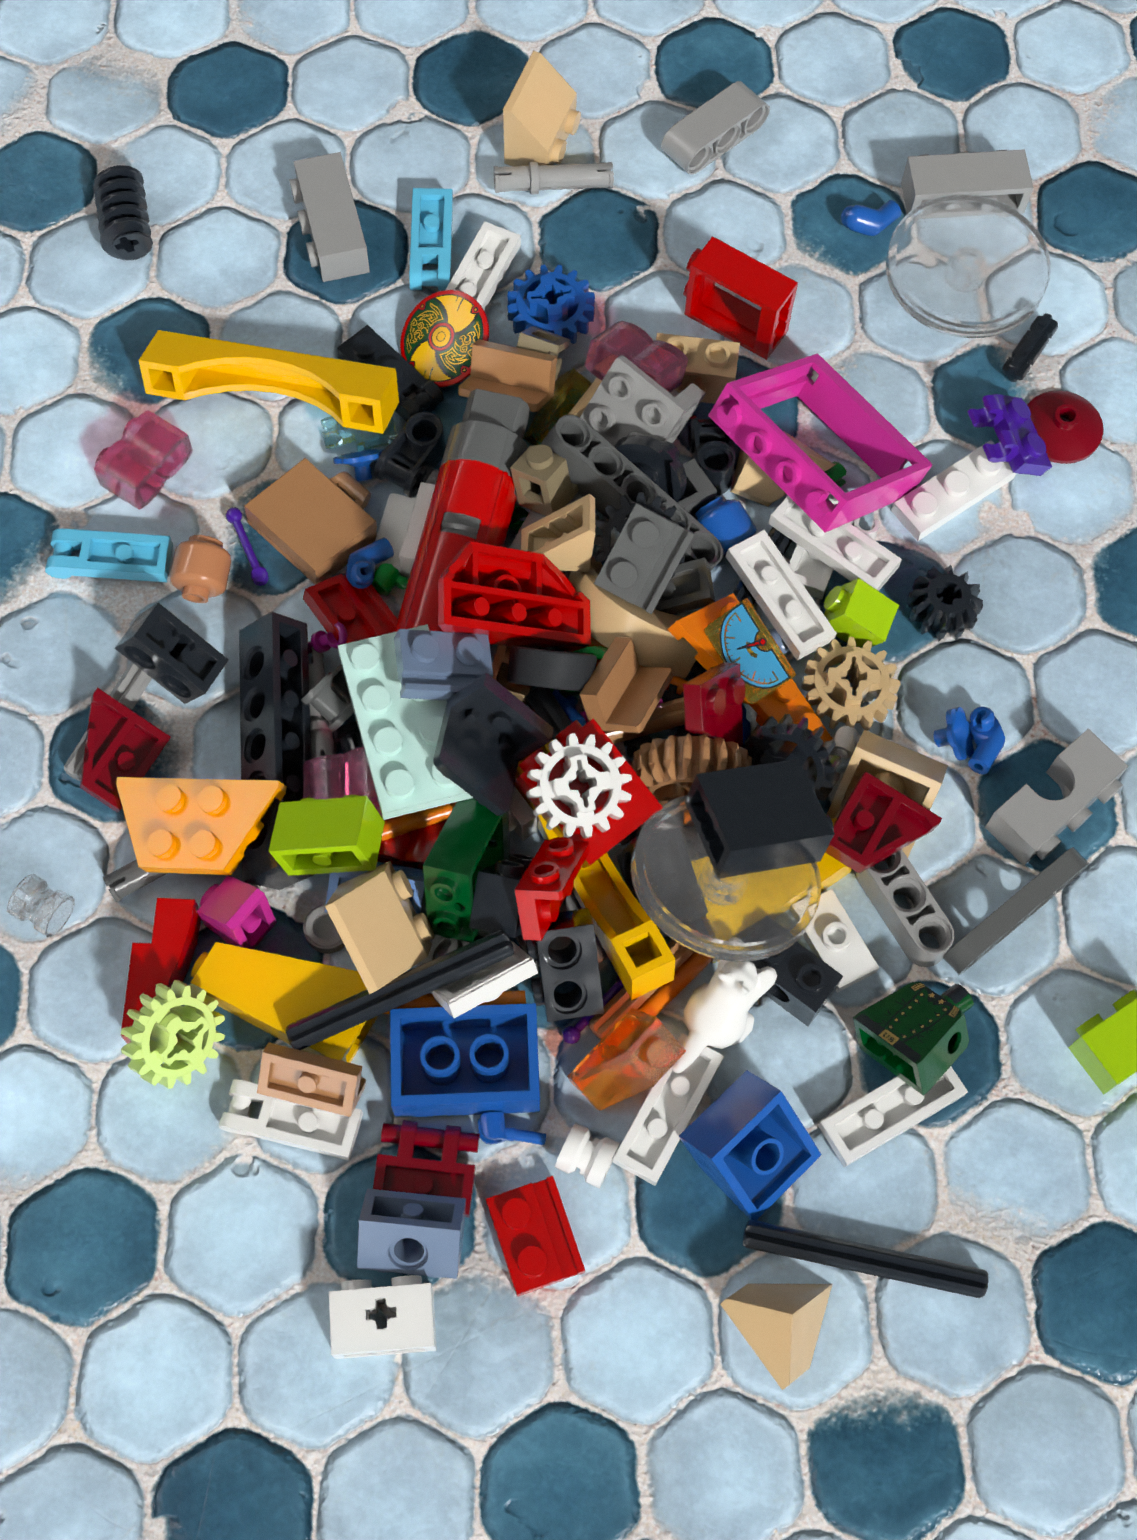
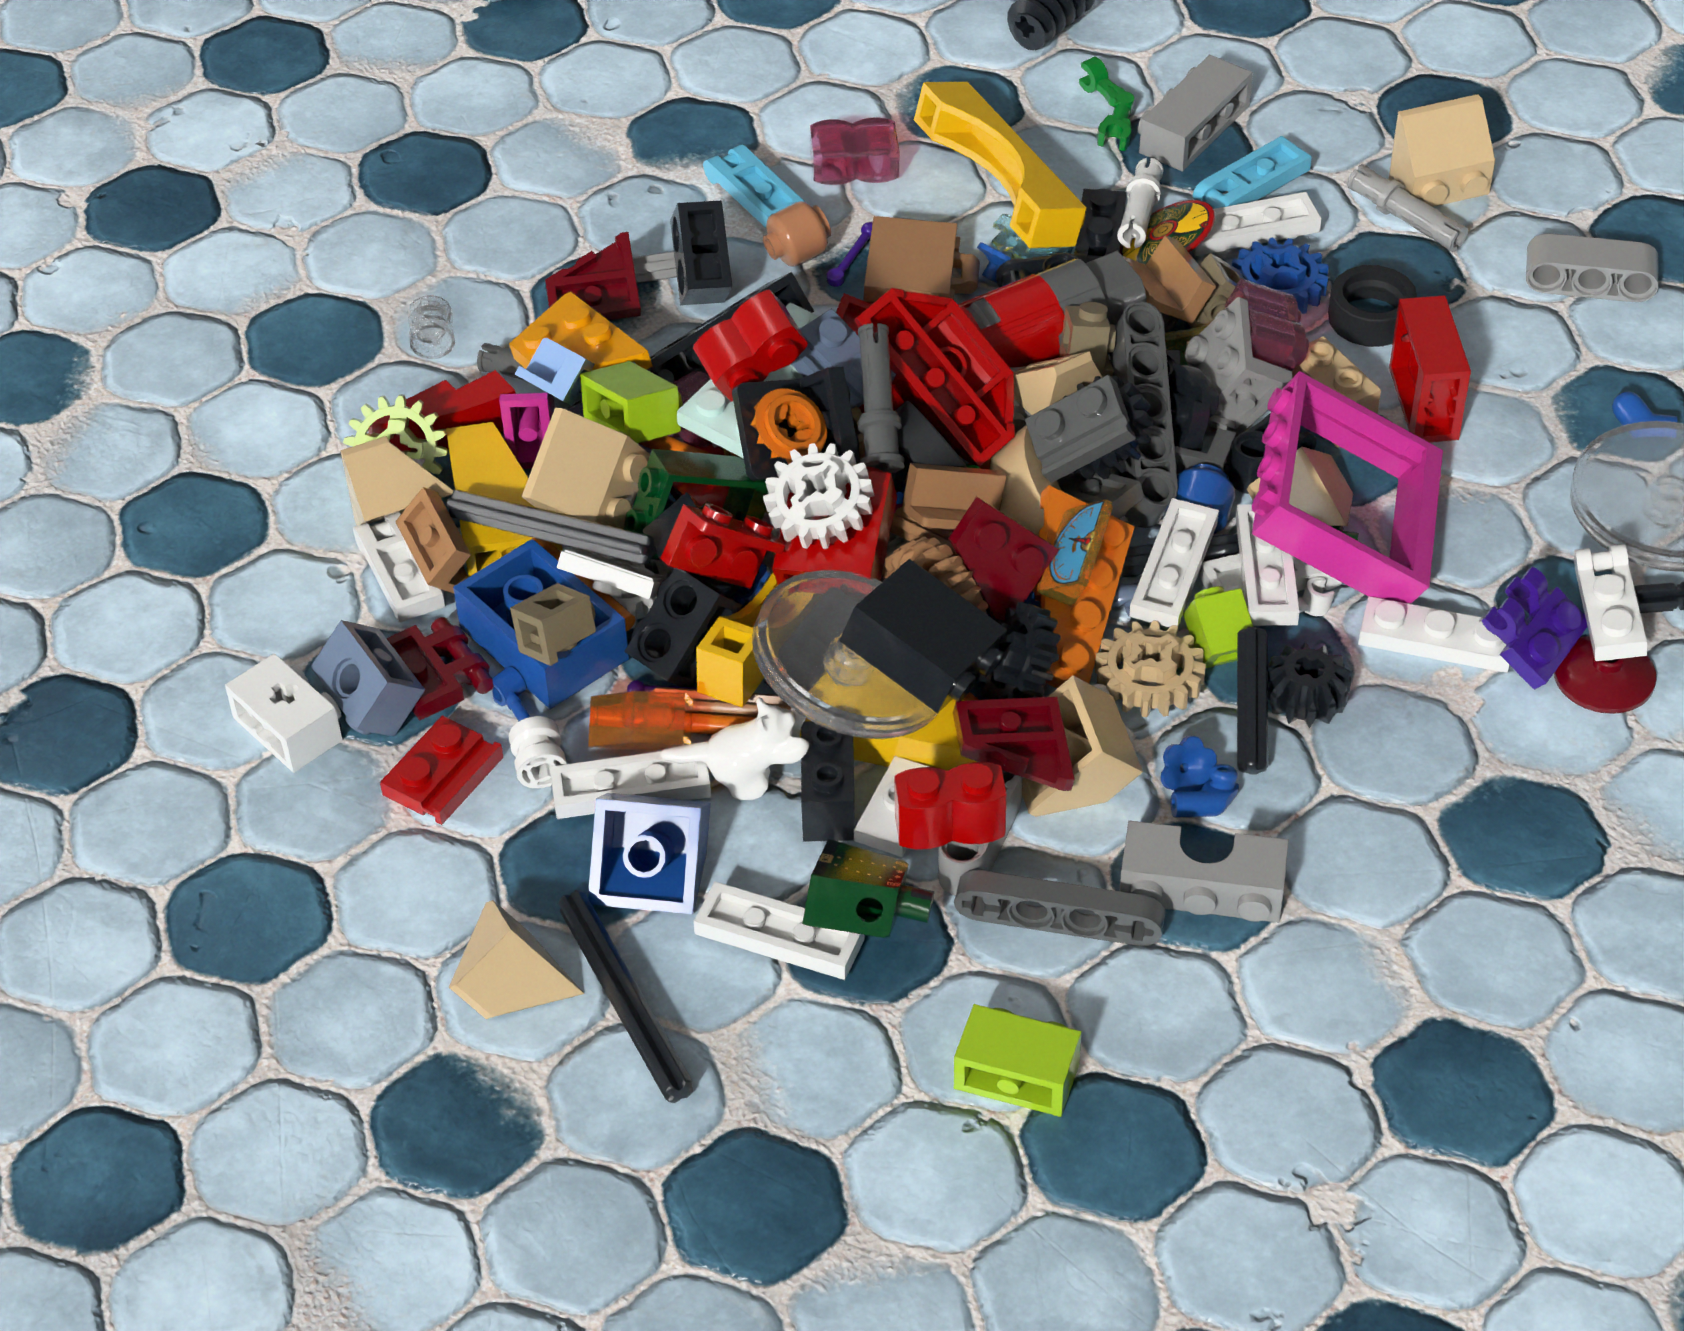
camera: 55 degrees right, 20 degrees down
none -> tan slope [340,436,454,525]
none -> dark tan brick [510,583,596,666]
none -> light blue panel [515,338,594,405]
none -> red brick [693,289,808,402]
none -> orange gear [751,388,827,465]
none -> dark grey pin [858,323,905,473]
none -> red brick [894,762,1007,849]
none -> green piece [1079,56,1134,151]
none -> white pin [1117,158,1163,248]
none -> black axle [1237,627,1268,775]
none -> black tyre [1328,265,1417,347]
none -> white plate [1574,544,1647,661]

